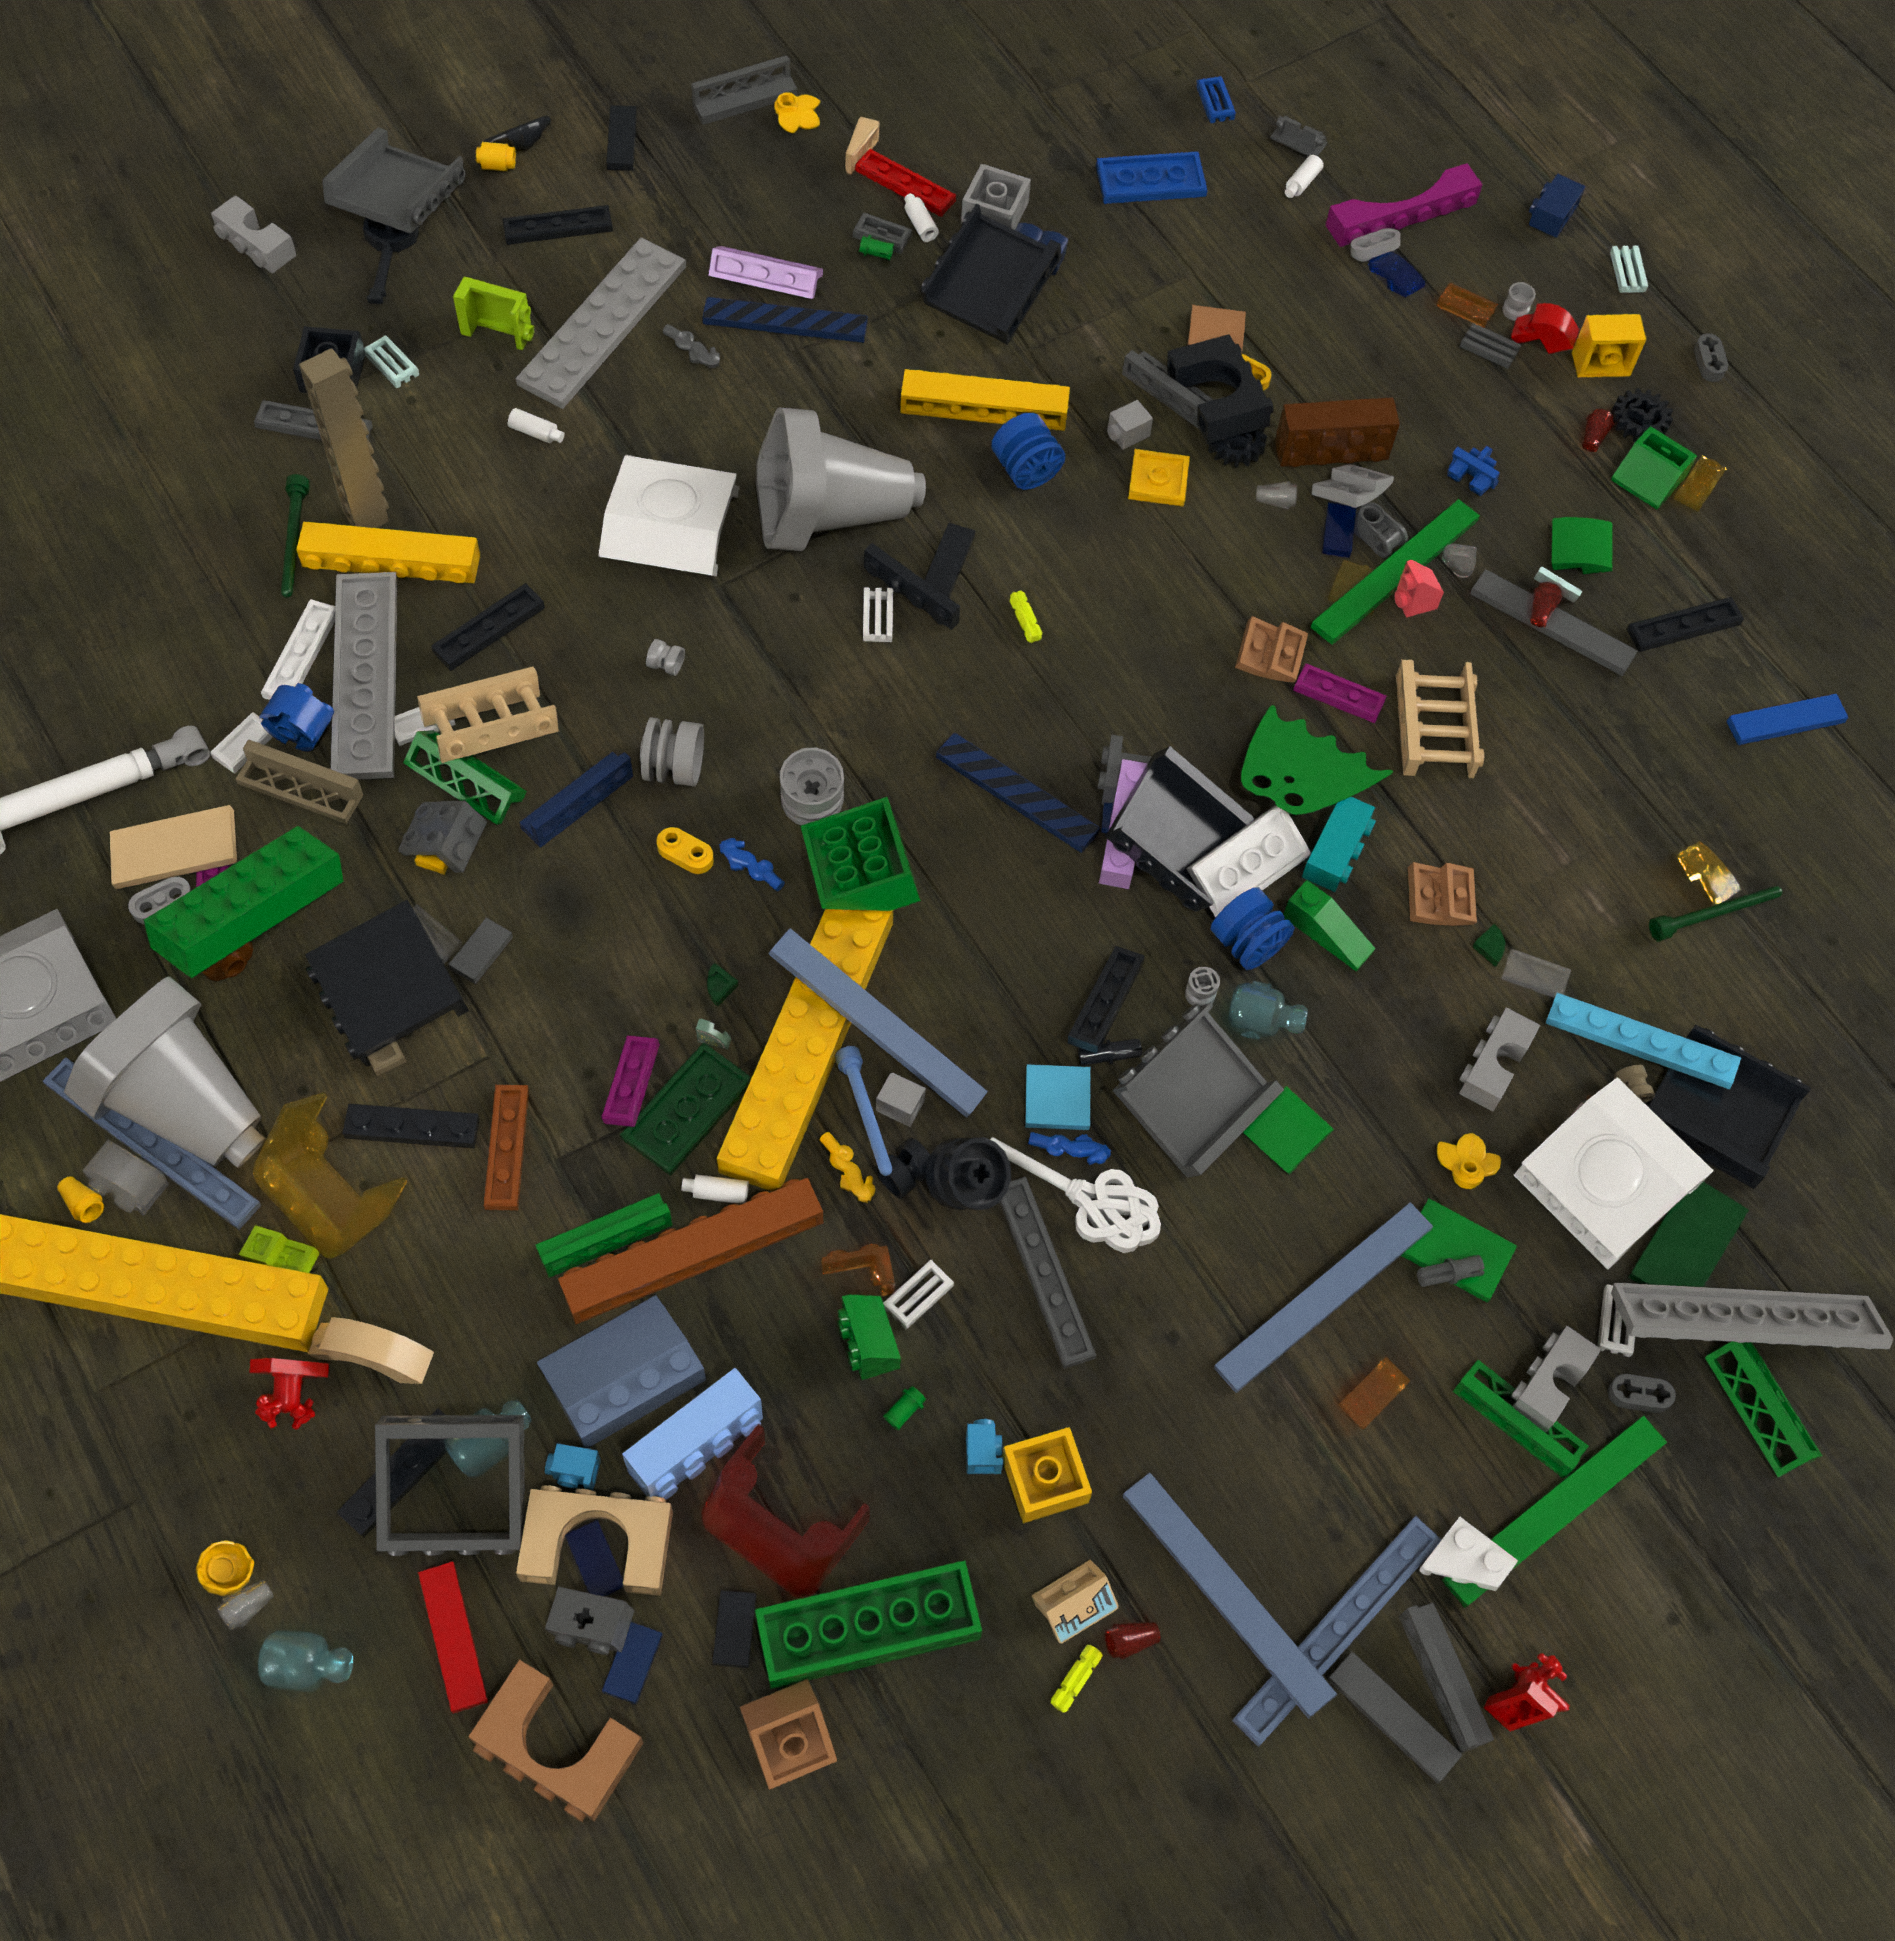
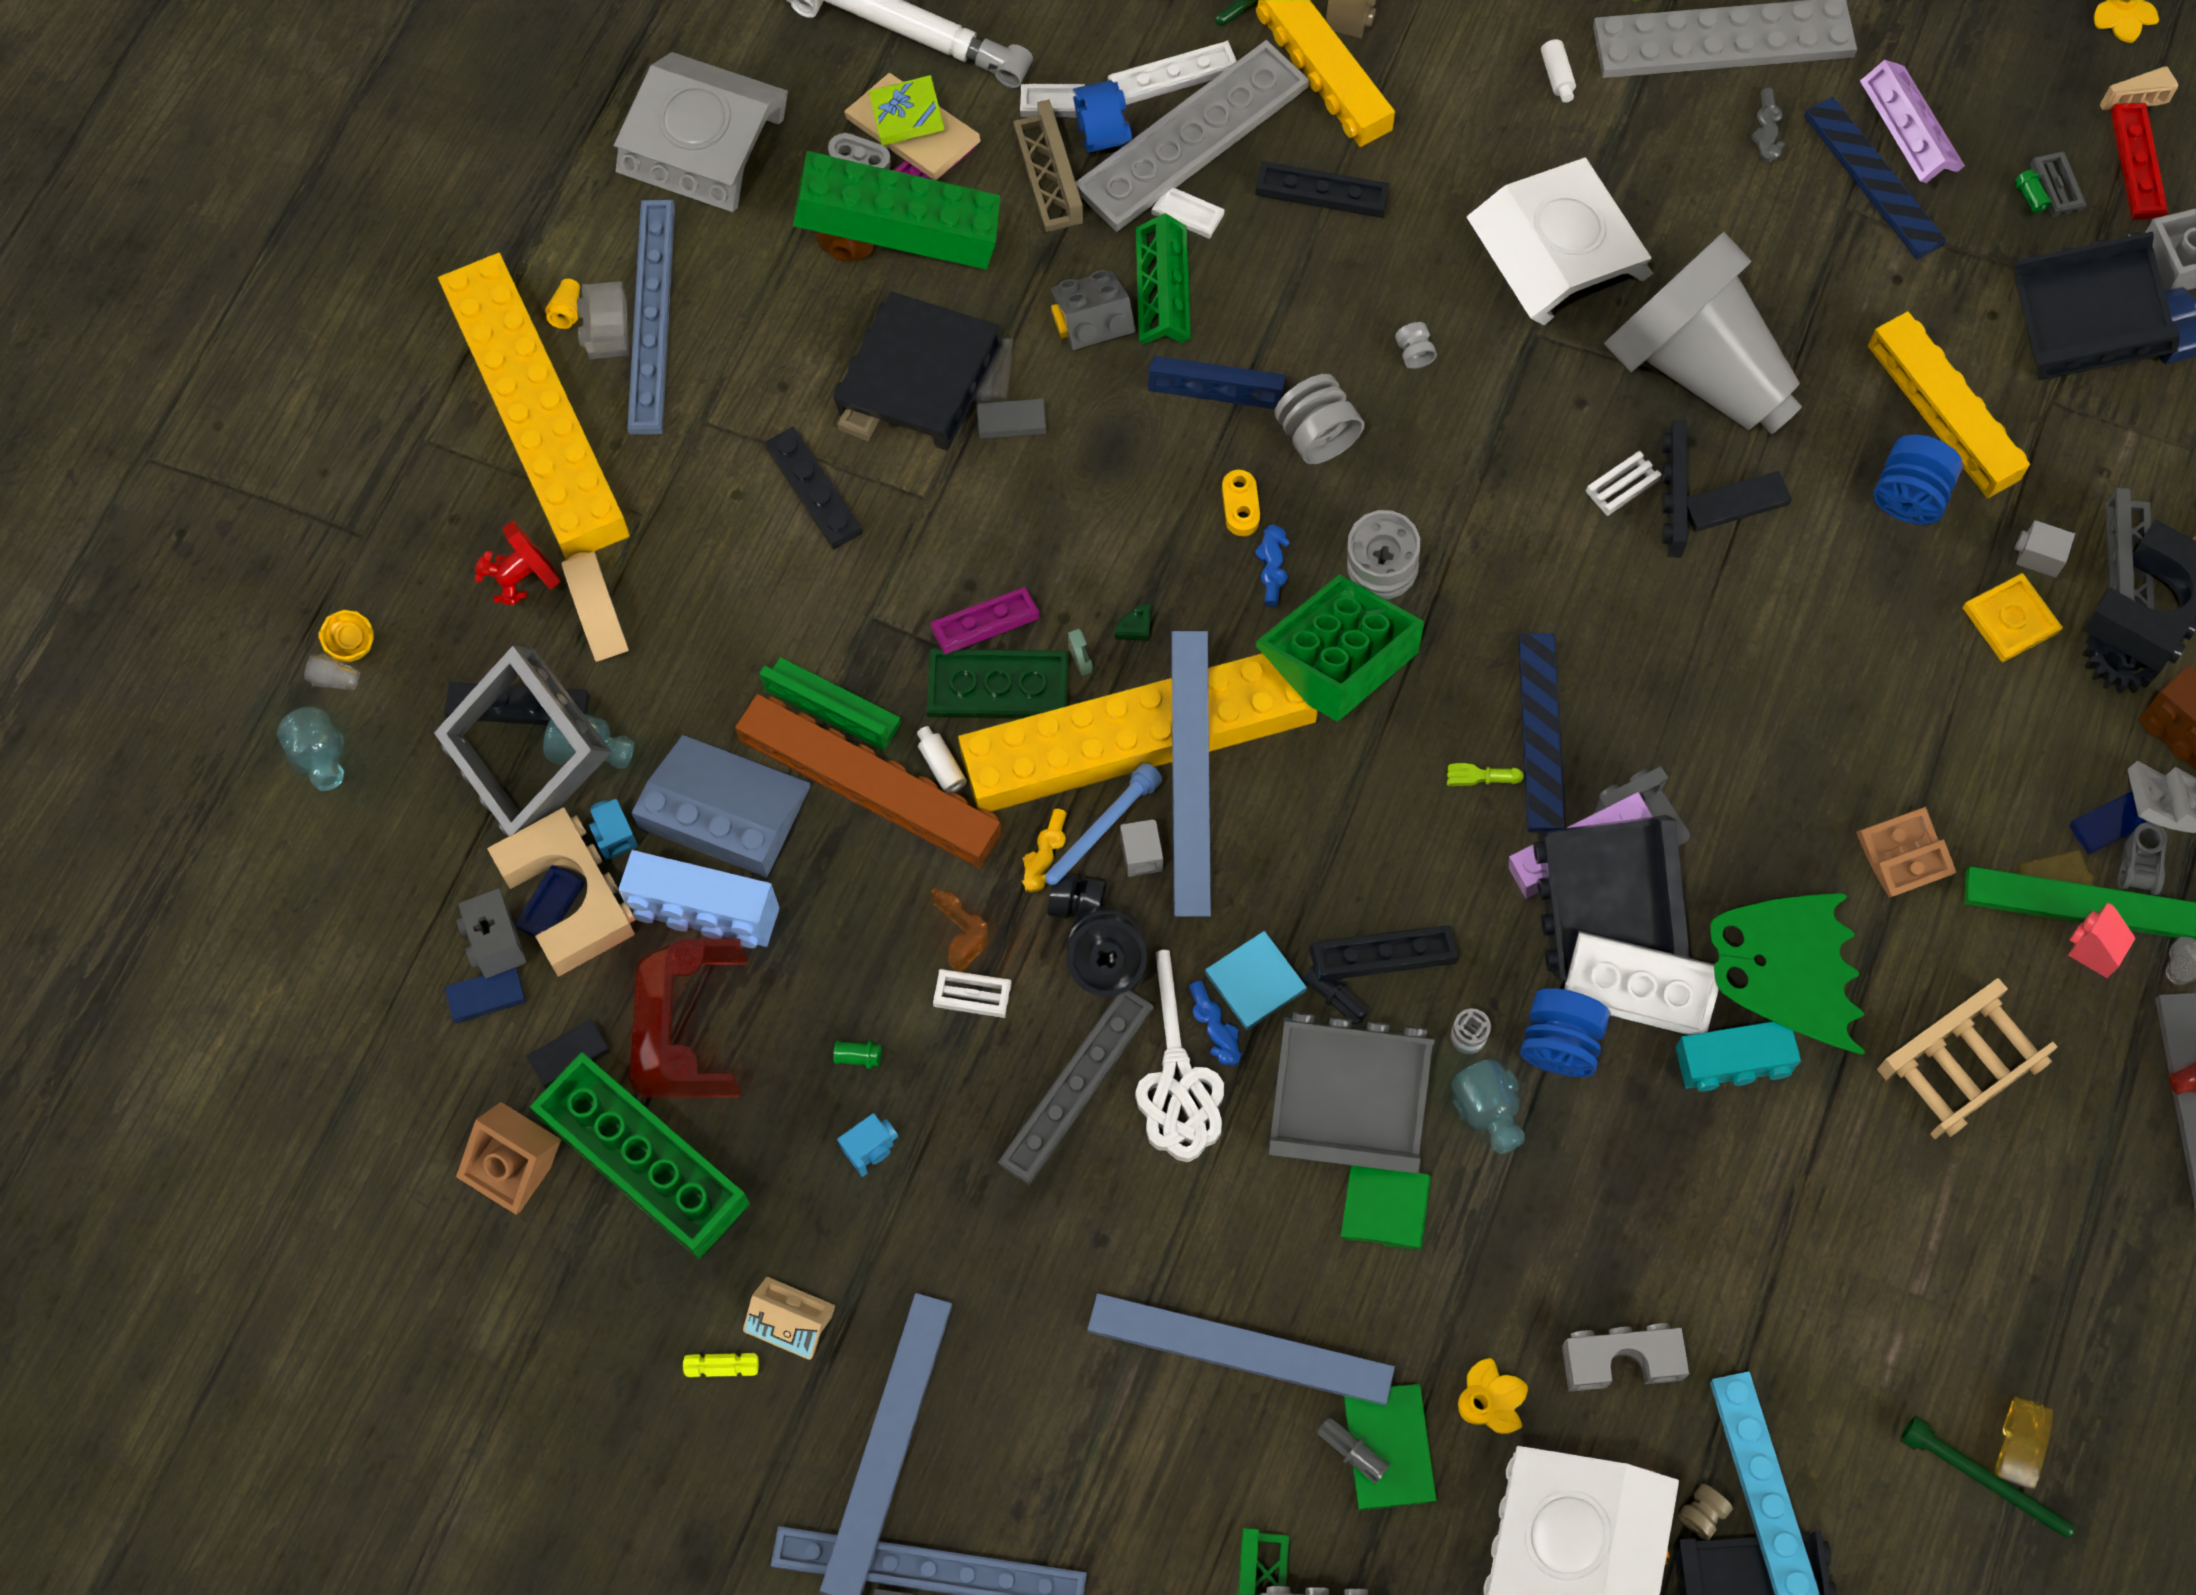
camera: 60 degrees right, 5 degrees up
light grey cone [64,976,266,1168] -> none
lime slope [239,1225,320,1273] -> none
clear yellow windscreen [253,1092,407,1259] -> none
tan fence [417,666,559,763] -> none
red tile [418,1561,489,1714] -> none
medium nougat arch [469,1660,644,1822] -> none
dark orange tile [484,1085,529,1210] -> none
green slope [837,1295,901,1380] -> none
white cylinder [904,194,939,242] -> none
yellow brick [1001,1427,1092,1523] -> none
neon yellow axle [1010,590,1042,643] -> none
clear red cone [1105,1622,1161,1660] -> none
clear cone [1256,481,1297,509] -> none
green slope [1283,880,1376,972] -> none
magenta tile [1293,663,1387,723] -> none
clear orange slope [1338,1356,1411,1430] -> none
medium nougat slope [1408,862,1477,926] -> none
dark green tile [1472,924,1505,967] -> none
clear tile [1501,949,1571,998] -> none
none -> lime tile [868,75,945,146]
none -> lime piece [1447,763,1524,786]

